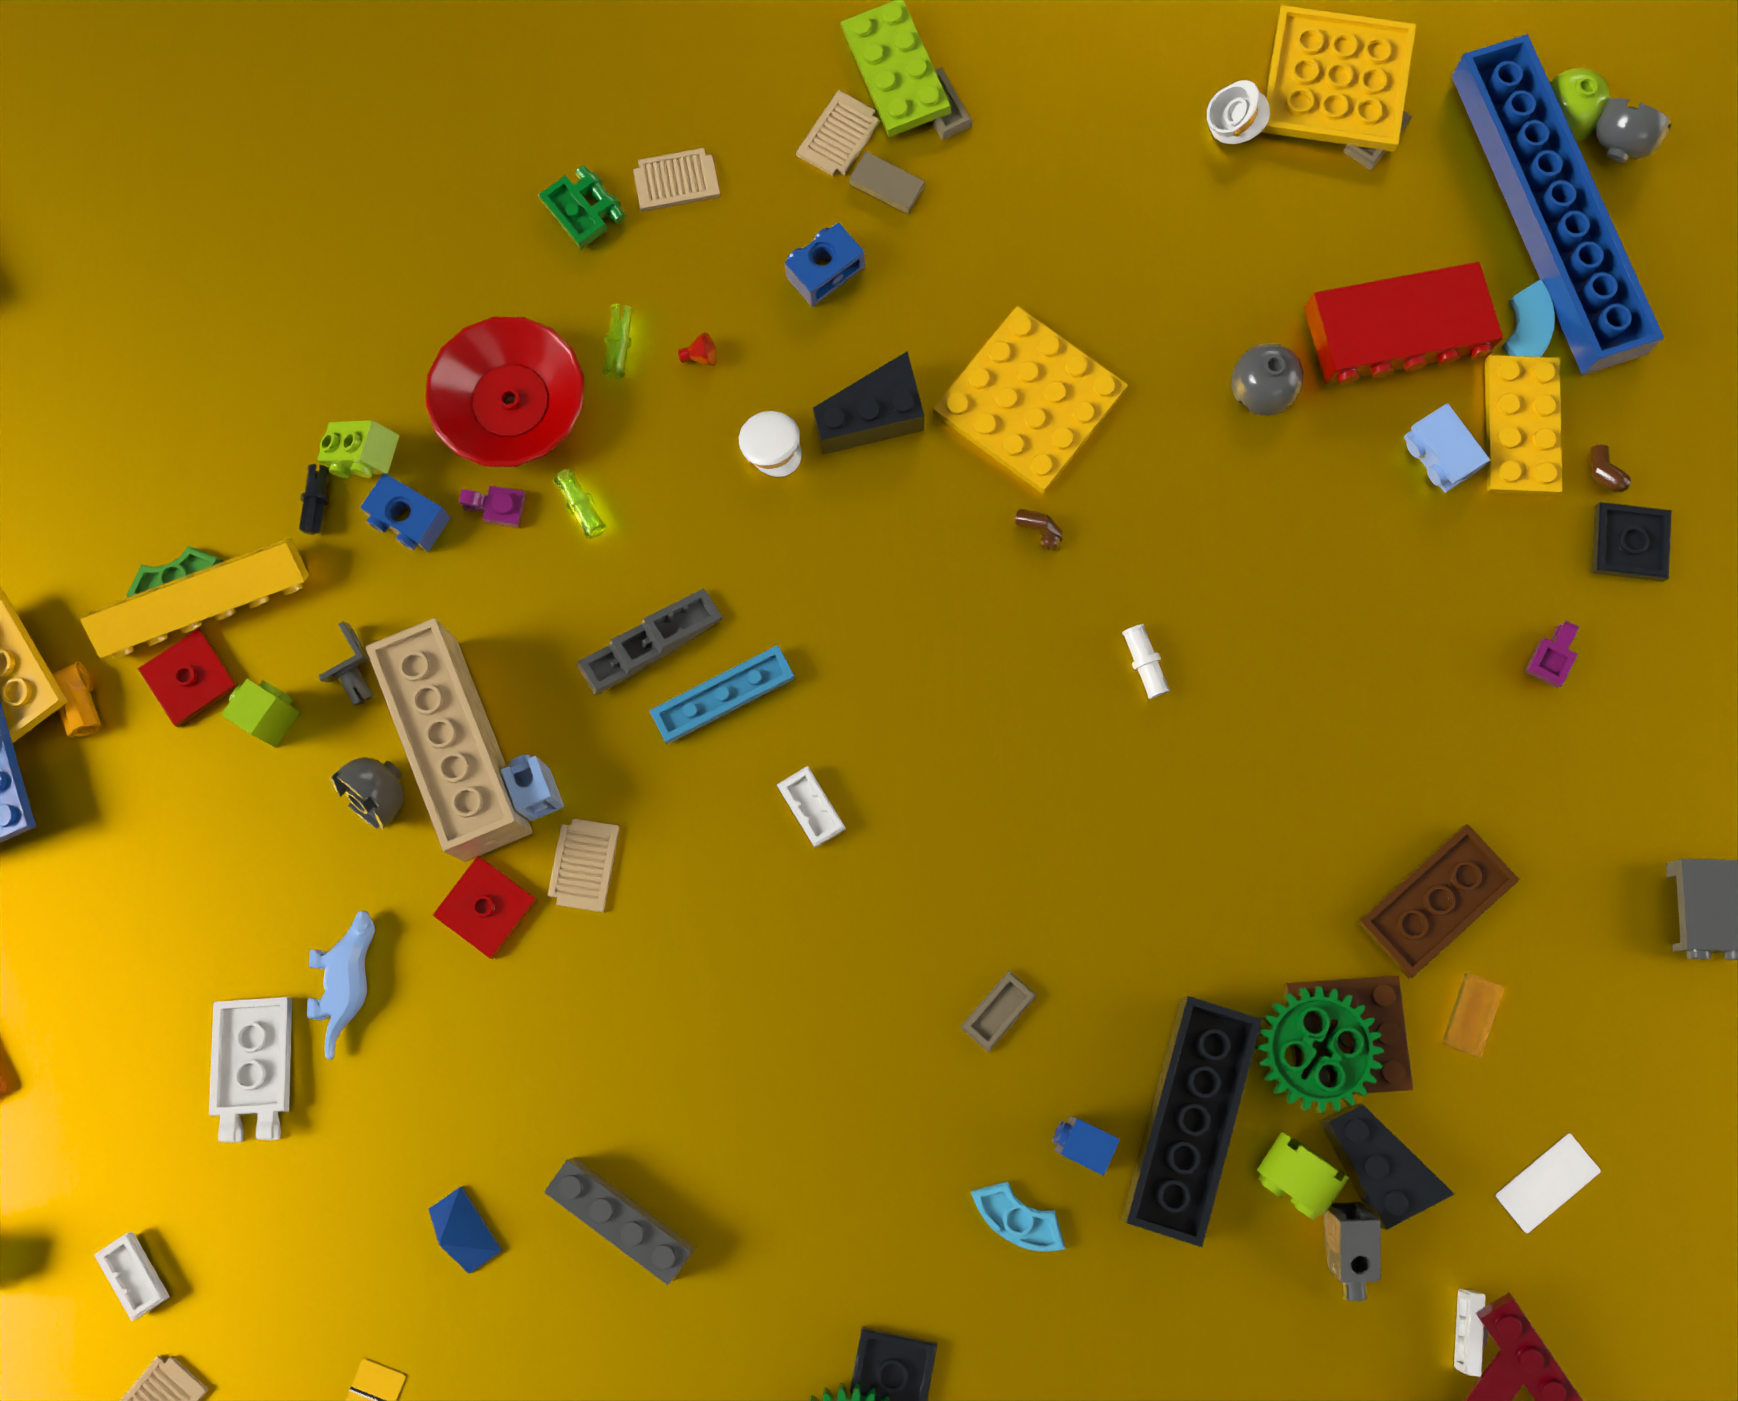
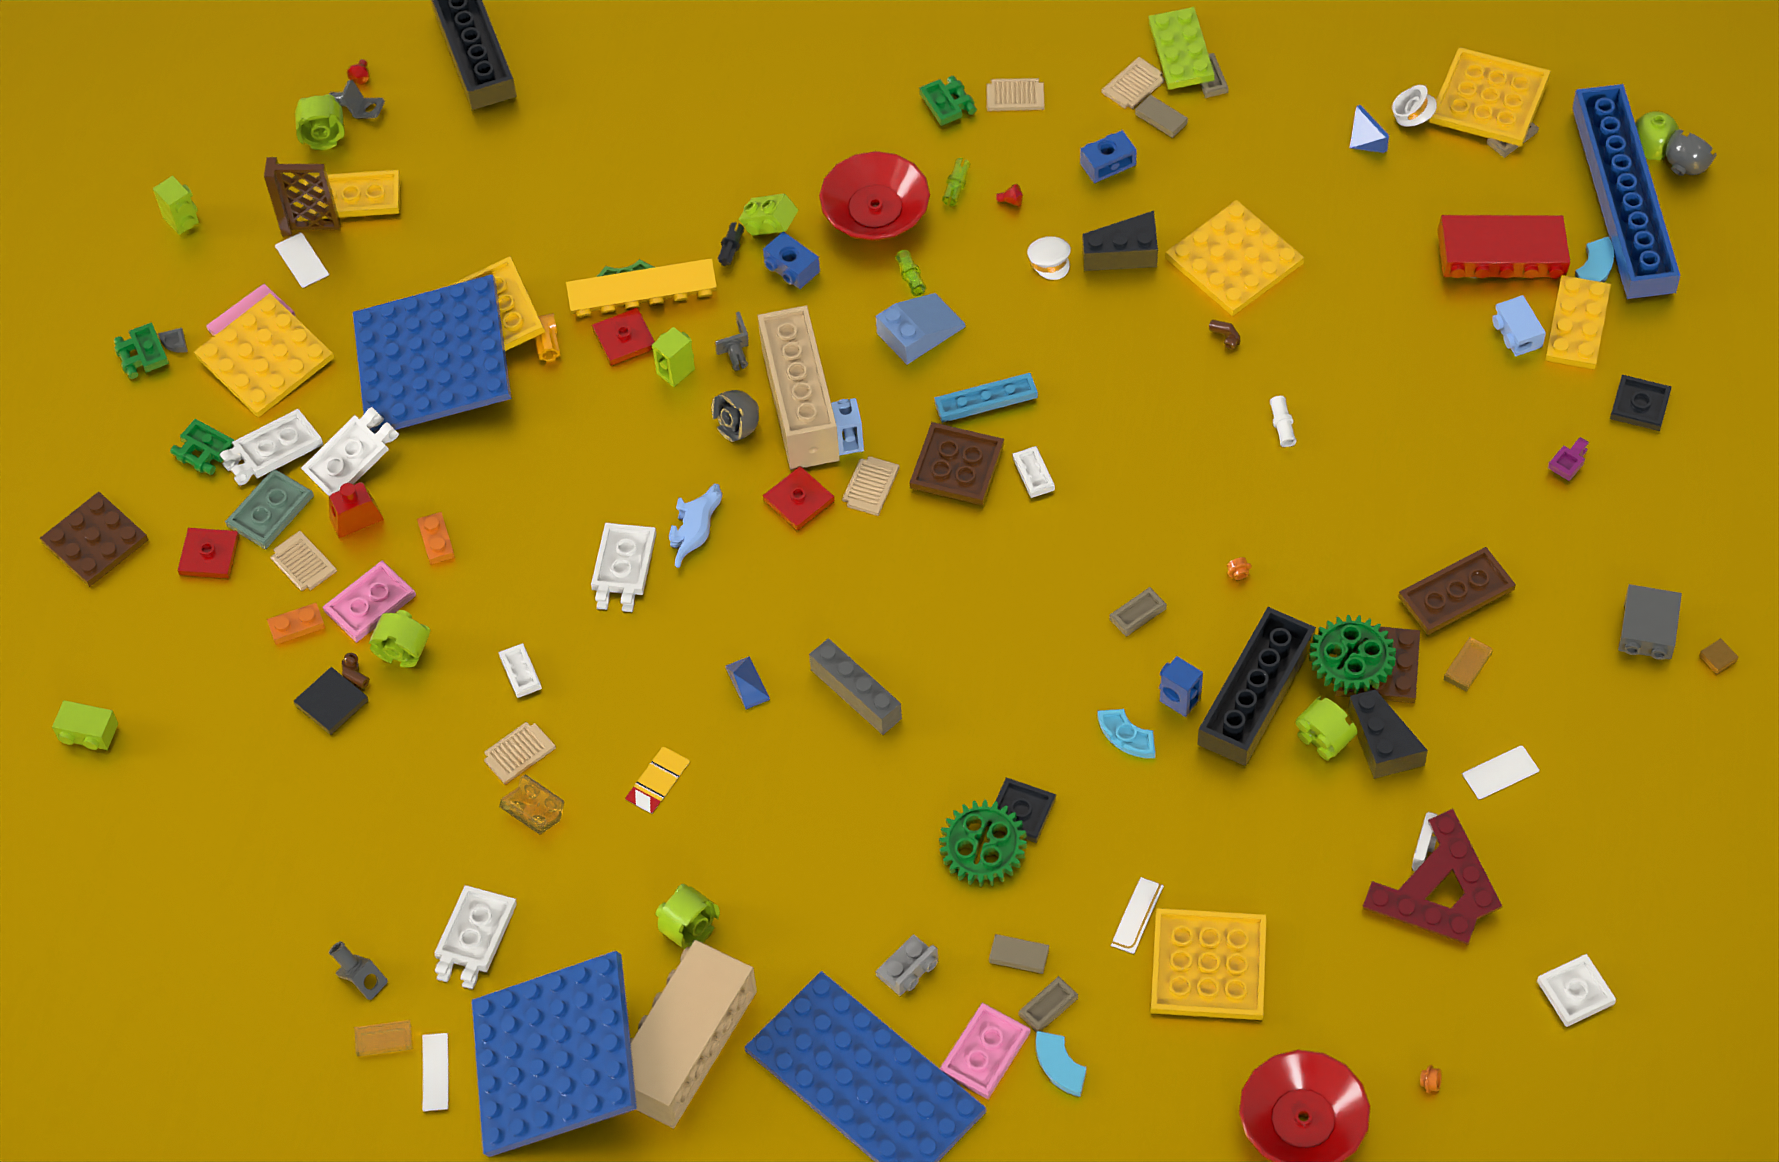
camera: 10 degrees right, 20 degrees down
magenta plate [459,486,526,528] -> none
dark grey slope [577,588,722,696] -> none
dark grey cylinder [1231,343,1304,416] -> none
dark grey torso [1323,1202,1381,1301] -> none
reddish brown arm [1591,445,1631,492] -> none
none -> medium blue slope [876,293,966,364]
none -> reddish brown plate [910,422,1004,506]
none -> orange plate [1227,557,1252,580]
none -> slope [1350,105,1389,153]

